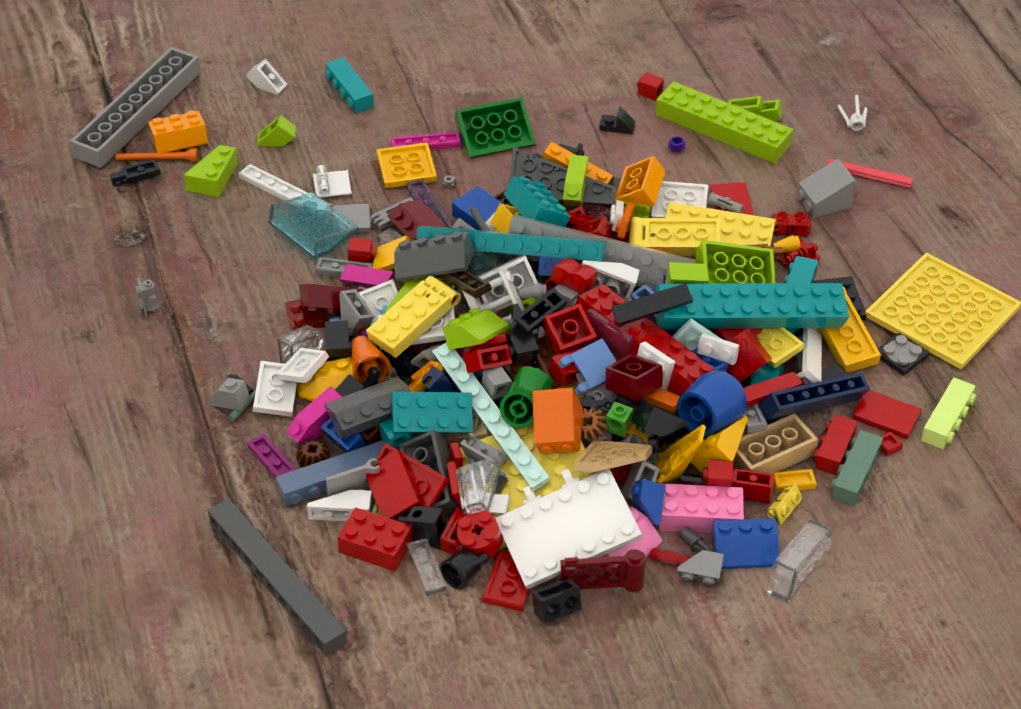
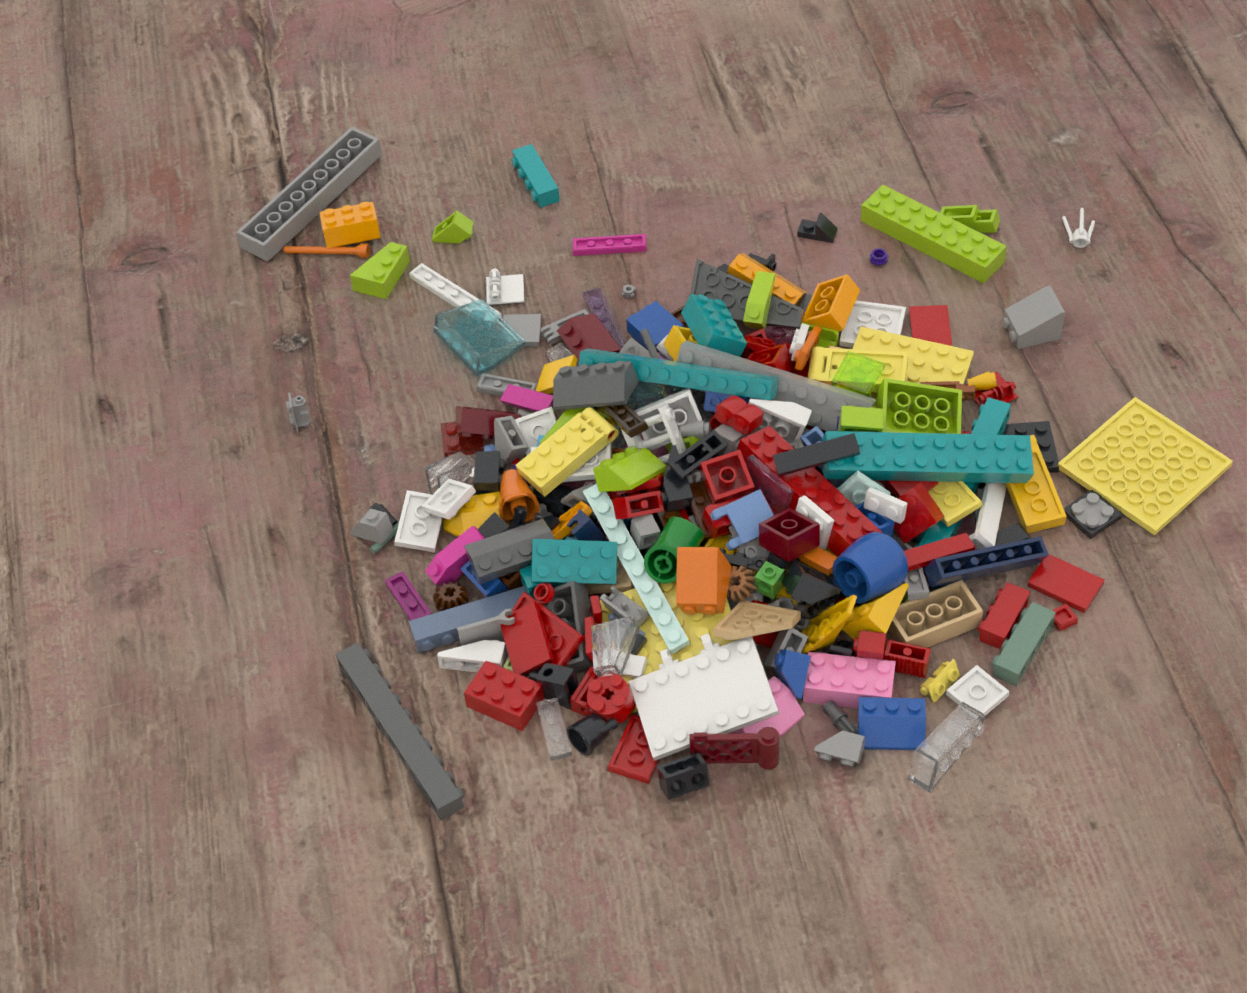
camera: 10 degrees right, 5 degrees up
black hinge [110,159,161,187] -> none
white slope [246,59,287,95] -> none
red brick [348,237,376,263] -> none
yellow plate [376,143,437,188] -> none
green slope [454,97,536,158] -> none
red brick [637,72,664,101] -> none
red axle [650,548,691,566] -> none
light grey pin [707,192,745,214] -> none
red hinge [773,211,812,236] -> none
yellow tile [773,469,817,493] -> none
coral axle [827,159,913,188] -> none
yellowish green brick [921,377,977,450] -> none
none -> red plate [534,583,554,604]
none -> clear neon green tile [832,351,885,397]
none -> white plate [946,665,1009,722]

